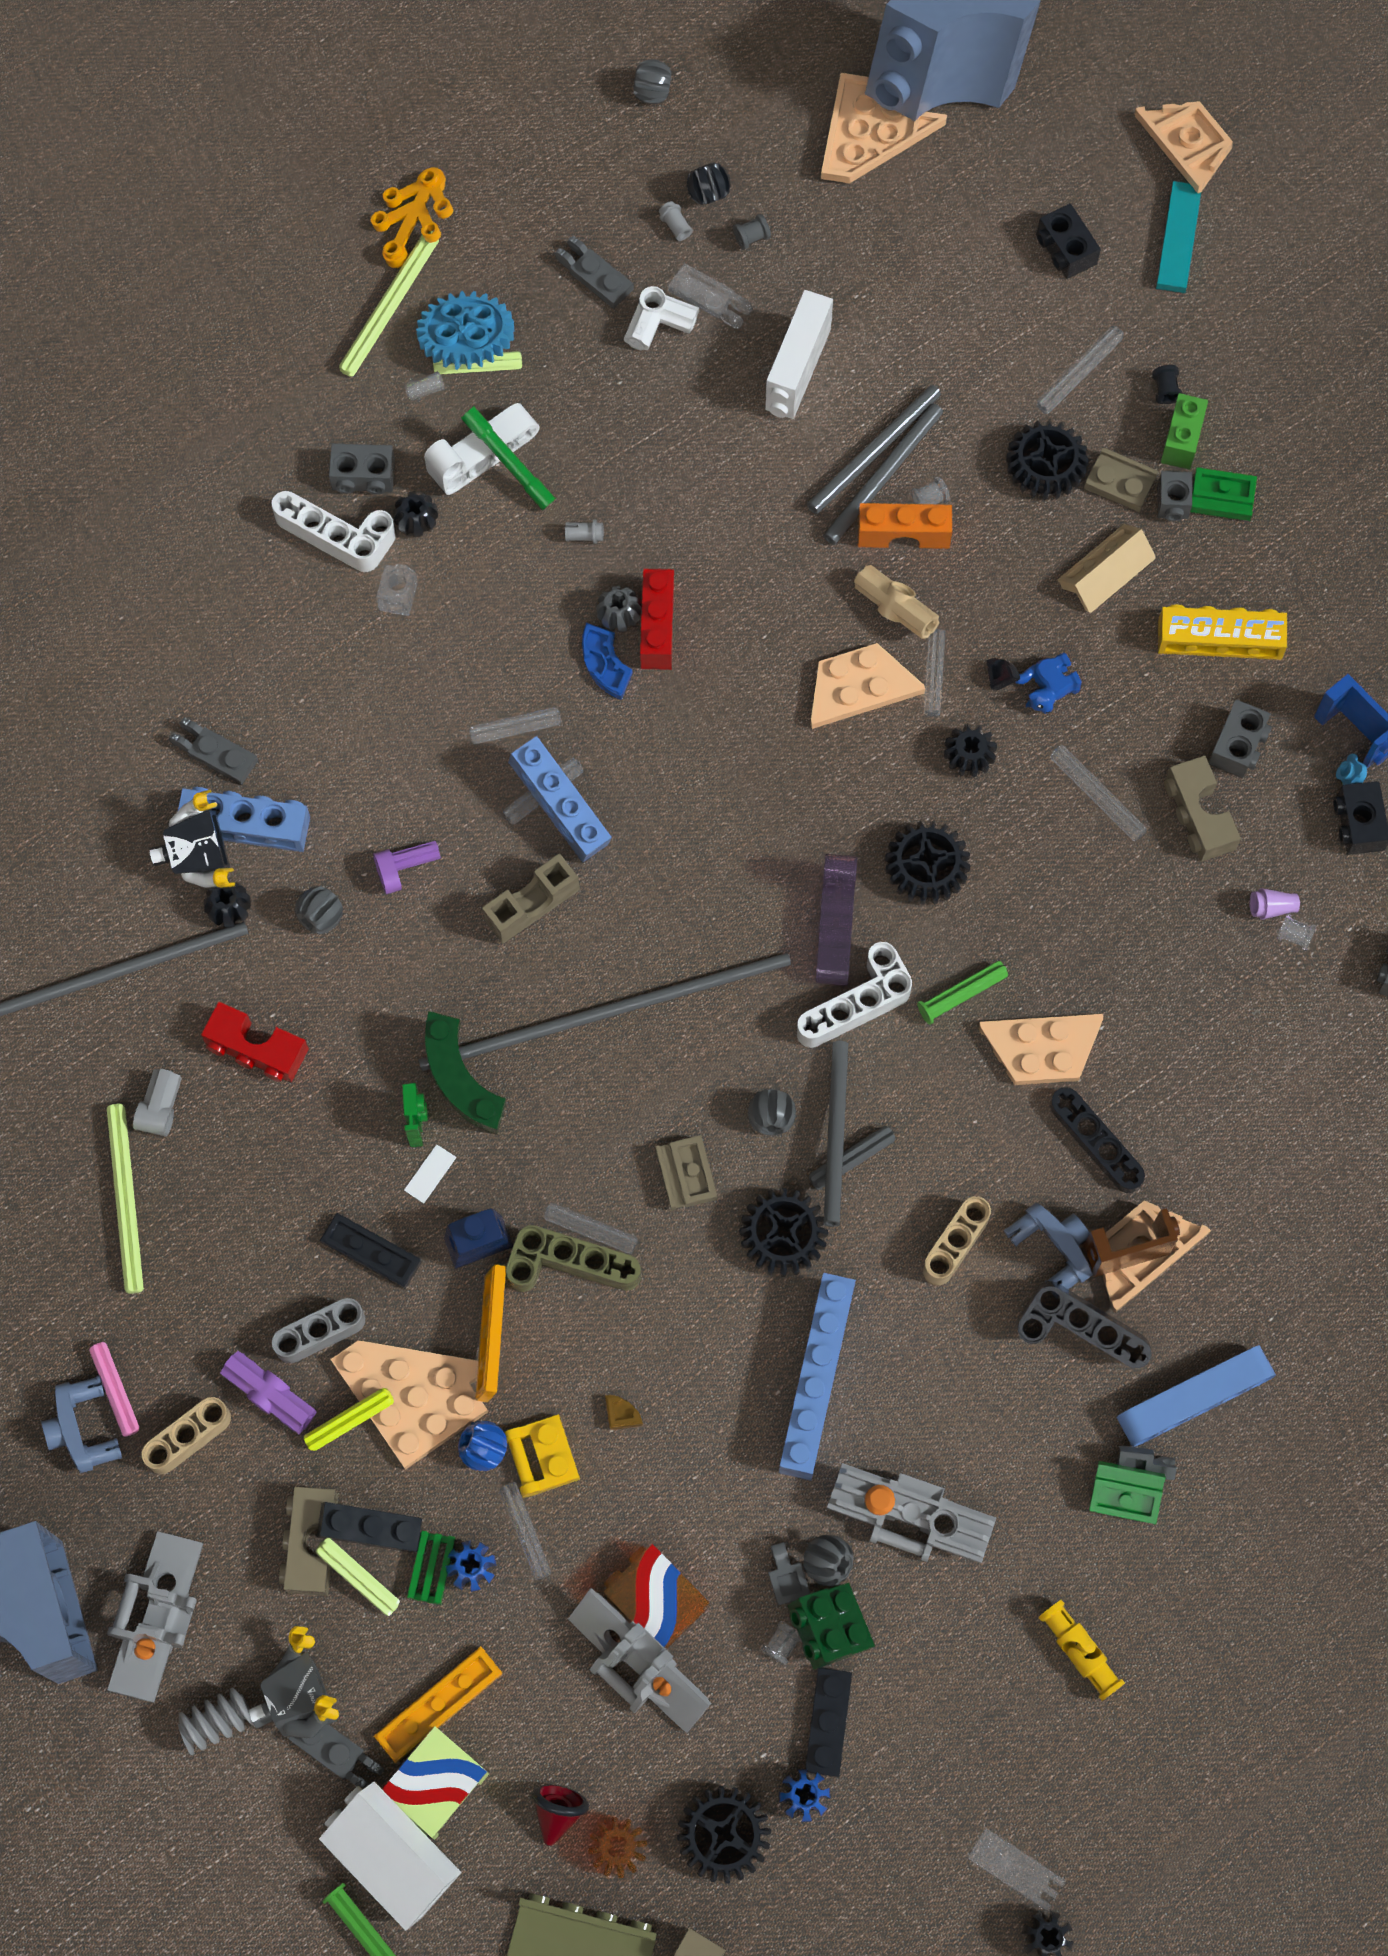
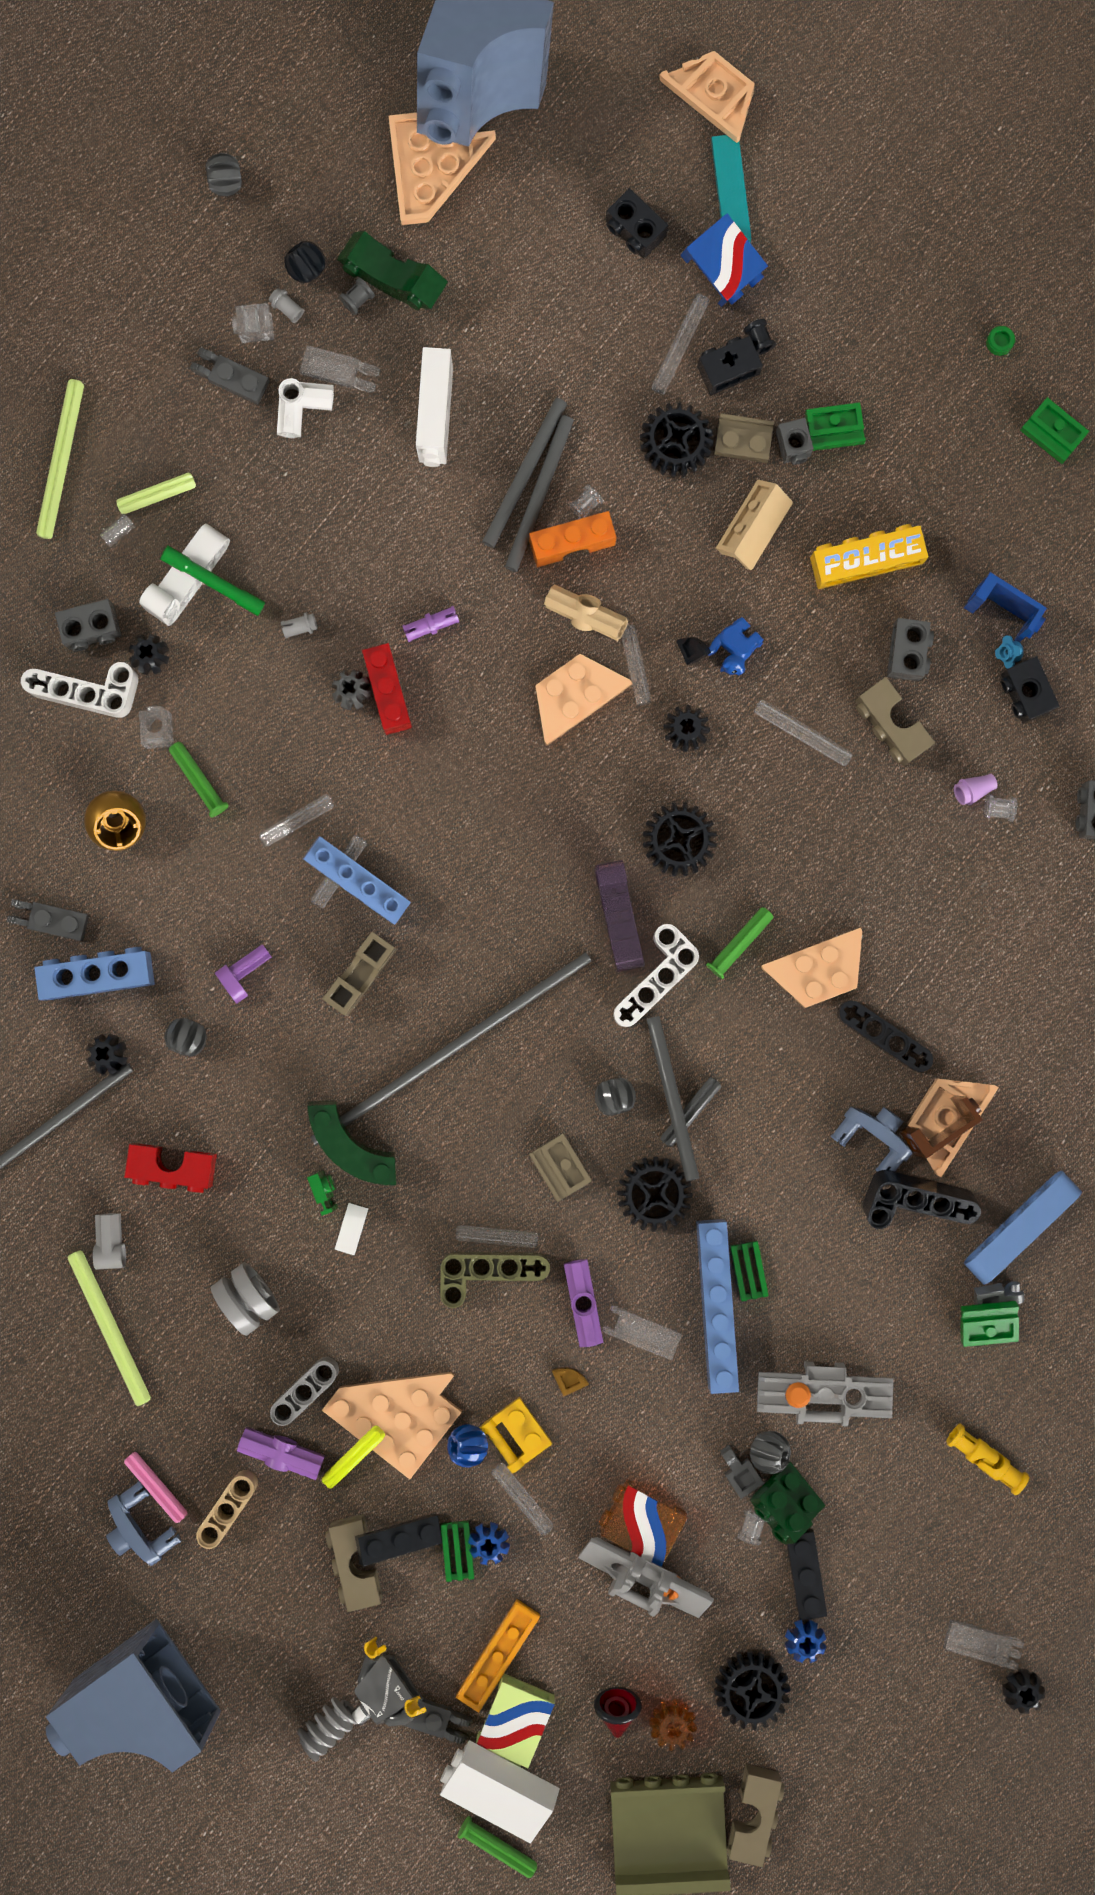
camera: 20 degrees left, 15 degrees up
light grey piece [107,1531,203,1703] -> none
torso [150,789,235,888] -> none
yellowish green axle [315,1538,399,1616] -> none
black tile [320,1213,422,1290] -> none
light orange plant [370,167,453,268] -> none
dark azure gear [416,291,515,370] -> none
dark blue torso [444,1208,513,1269] -> none
light orange tile [475,1265,506,1402] -> none
blue tile [582,623,633,700] -> none
tan beam [923,1196,991,1285] -> none
bright green brick [1161,393,1208,470] -> none
none -> pearl gold wheel [84,791,146,851]
none -> bright green axle [169,742,229,818]
none -> light grey wheel [211,1262,280,1336]
none -> clear brick [232,303,274,343]
none -> dark green brick [337,231,448,311]
none -> medium lavender pin [402,606,459,642]
none -> medium lavender piece [564,1259,603,1347]
none -> clear hinge [602,1305,682,1361]
none -> panel [681,213,768,307]
none -> black brick [697,336,763,396]
none -> green tile [730,1240,769,1302]

